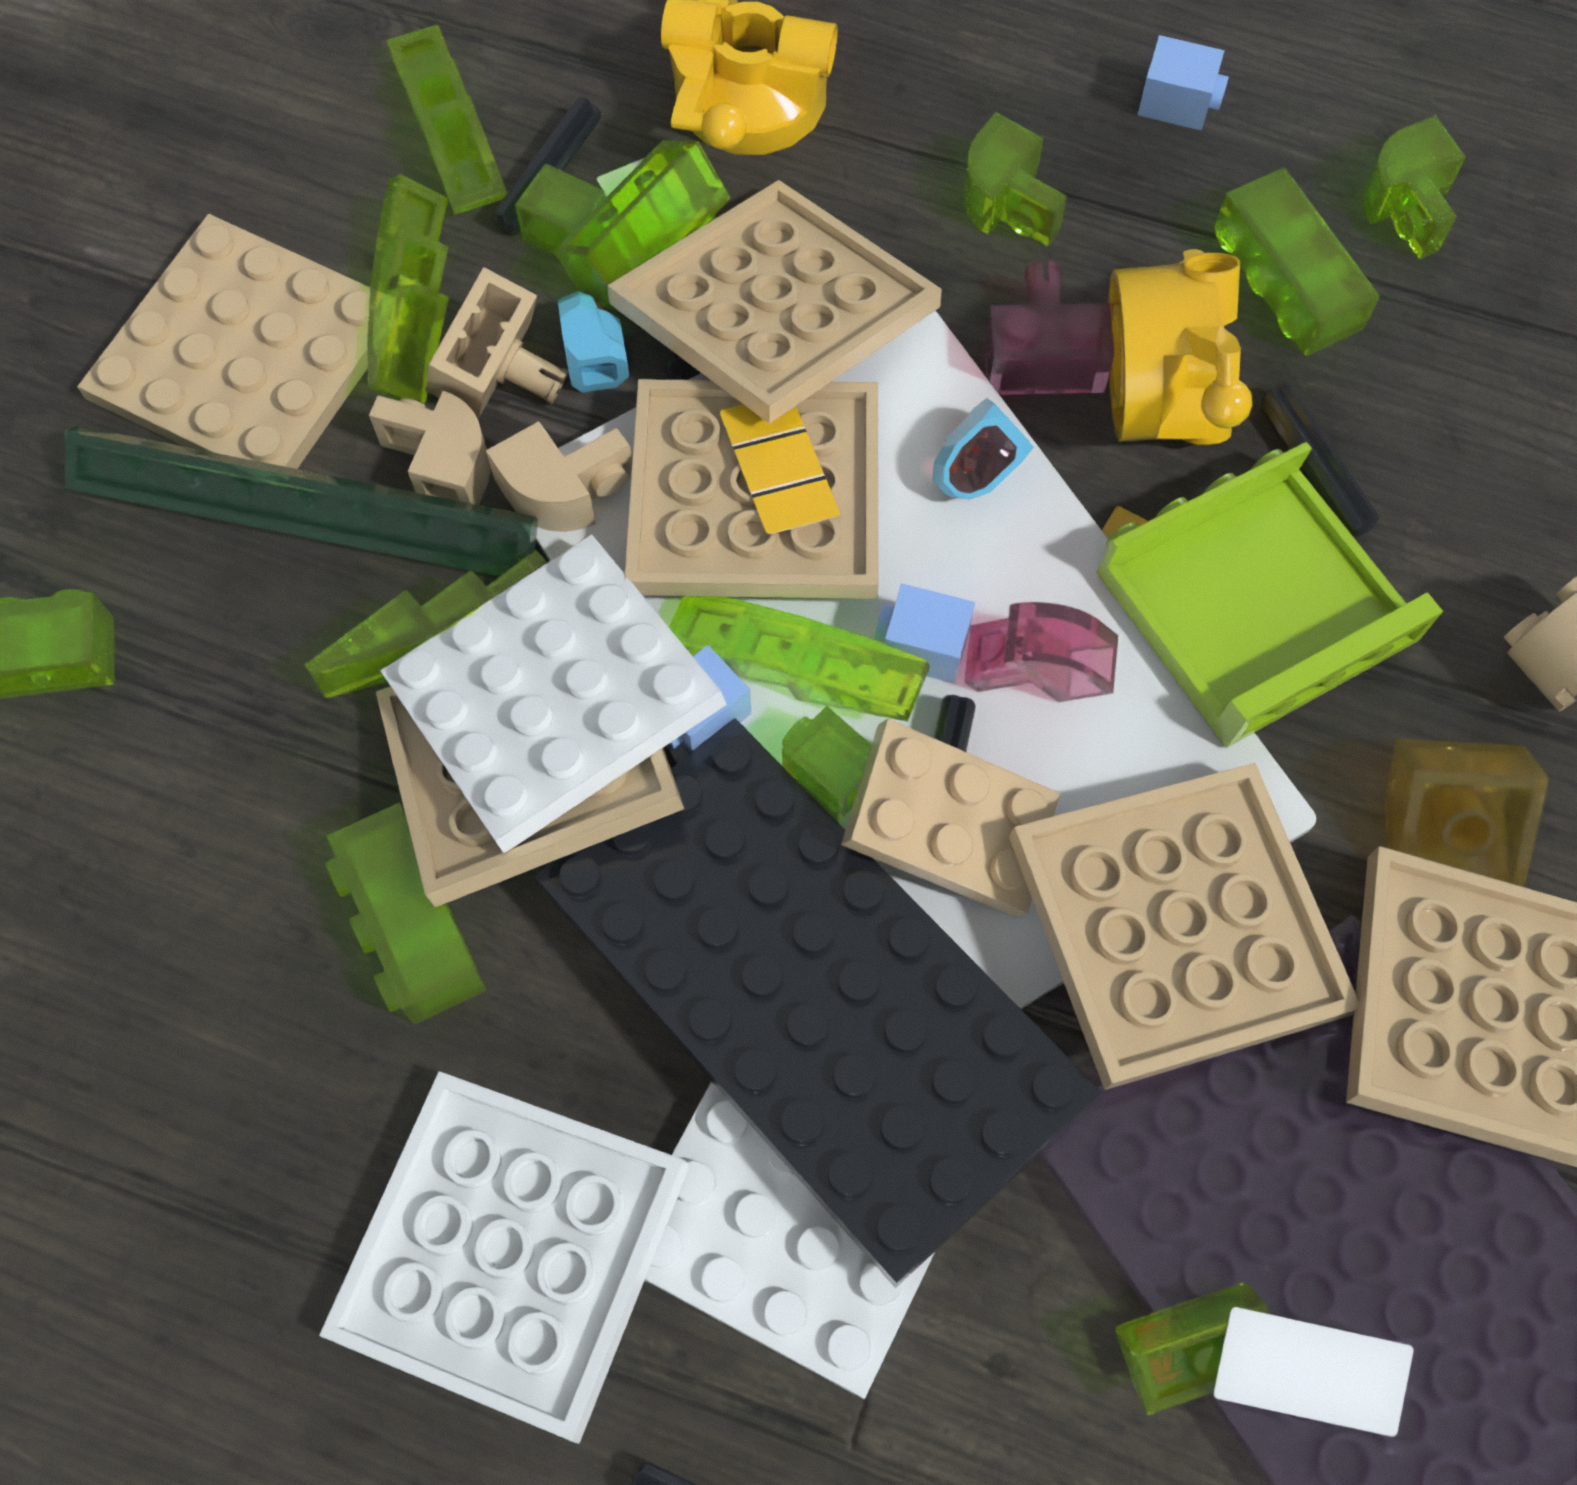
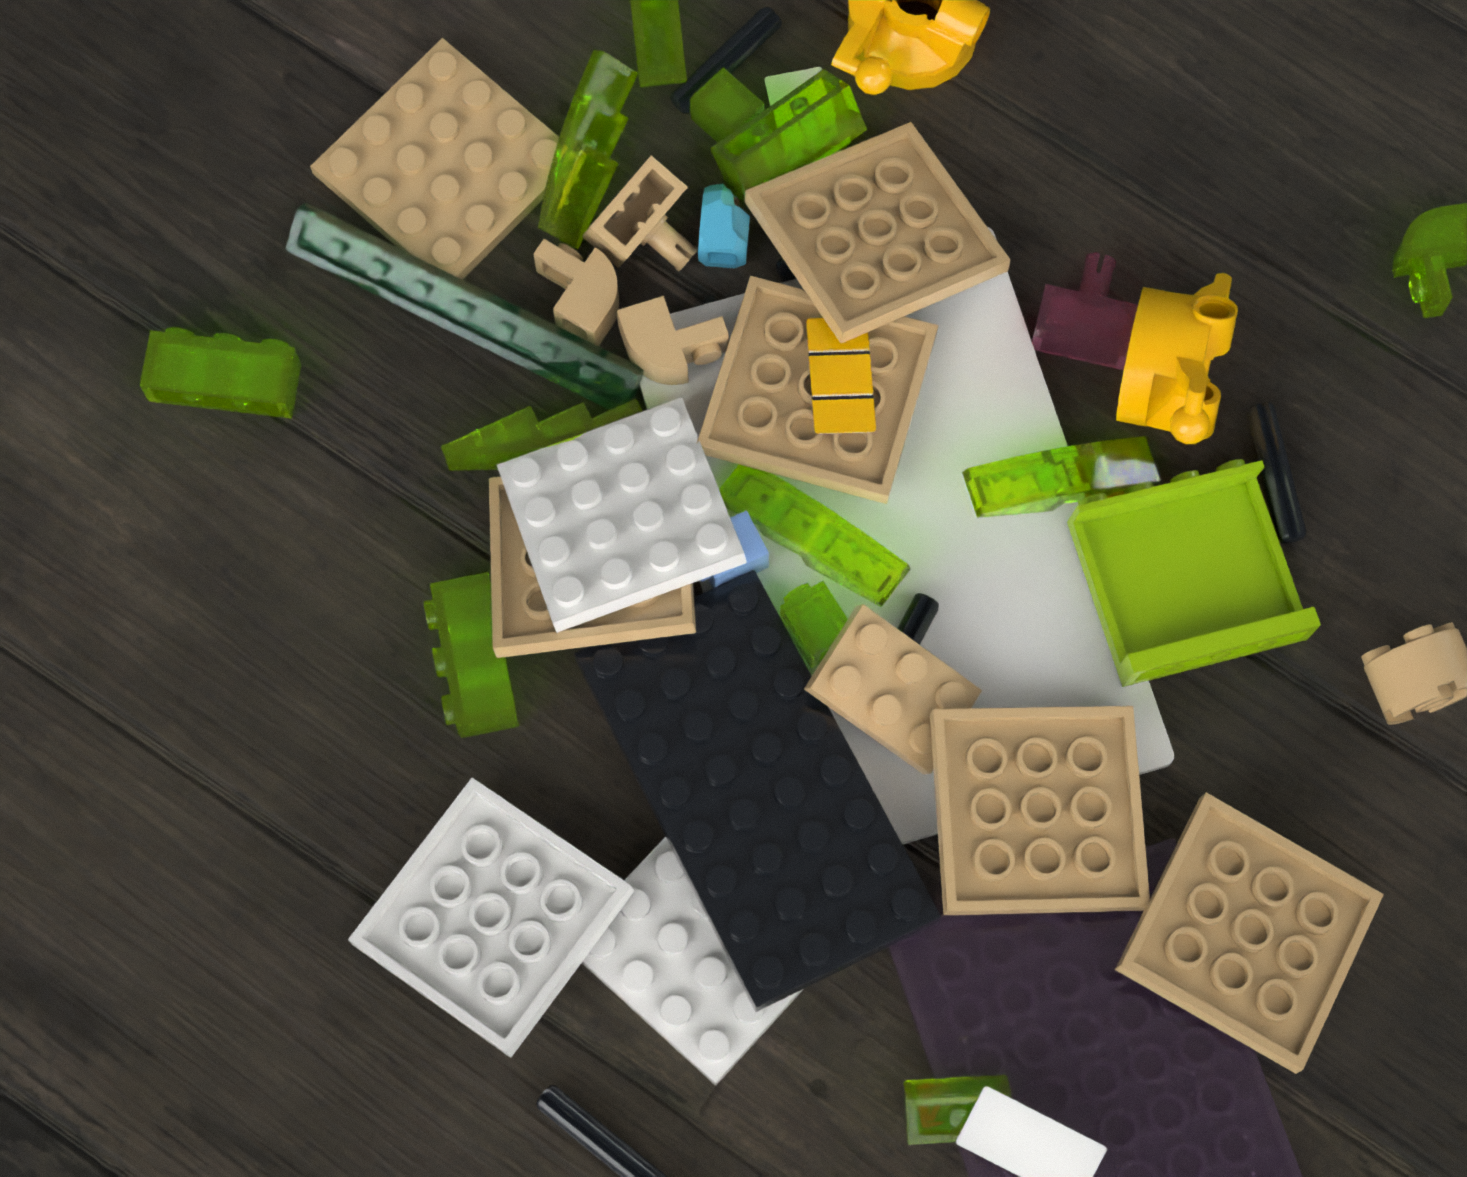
camera: 15 degrees right, 5 degrees up
light blue brick [874,583,975,684] -> none
rock [932,398,1034,499] -> none
clear neon green brick [963,112,1067,247] -> none
clear pink brick [964,602,1119,702] -> none
light blue brick [1138,35,1229,131] -> none
clear neon green brick [1214,167,1380,356] -> none
clear yellow slope [1385,738,1549,888] -> none
none -> clear neon green slope [962,437,1161,518]

